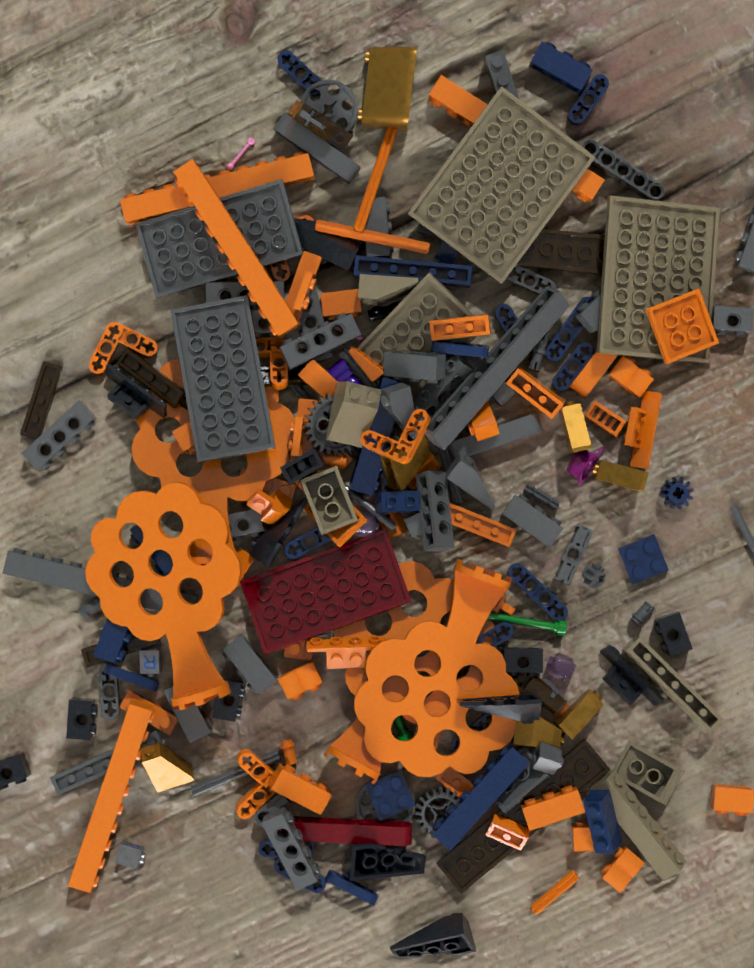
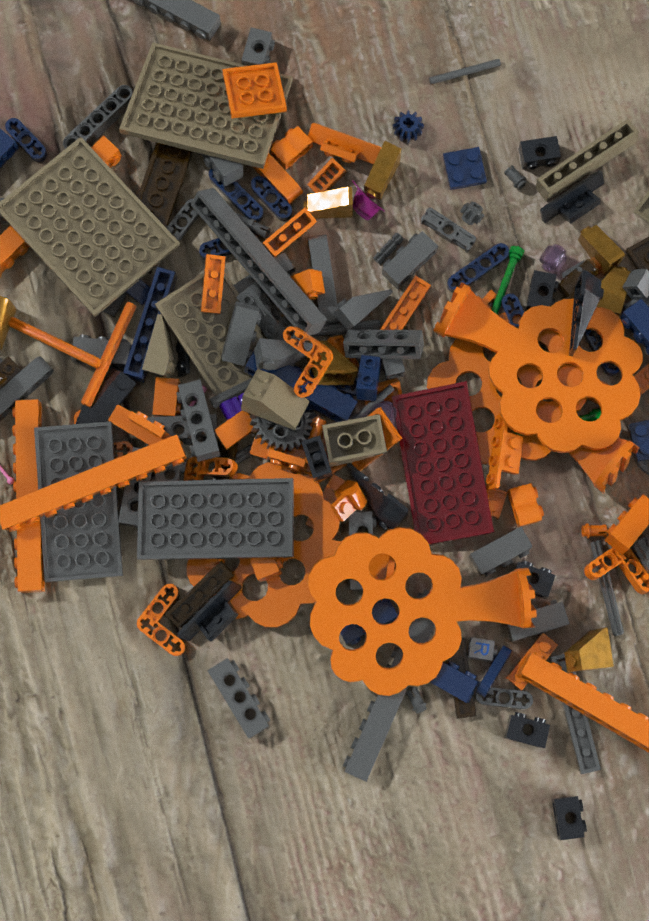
camera: 75 degrees left, 10 degrees down
dark brown tile [20,361,63,439] -> none
dark blue beam [284,527,332,559] -> none
orange slope [349,346,384,382] -> none
dark blue beam [431,340,489,357] -> none

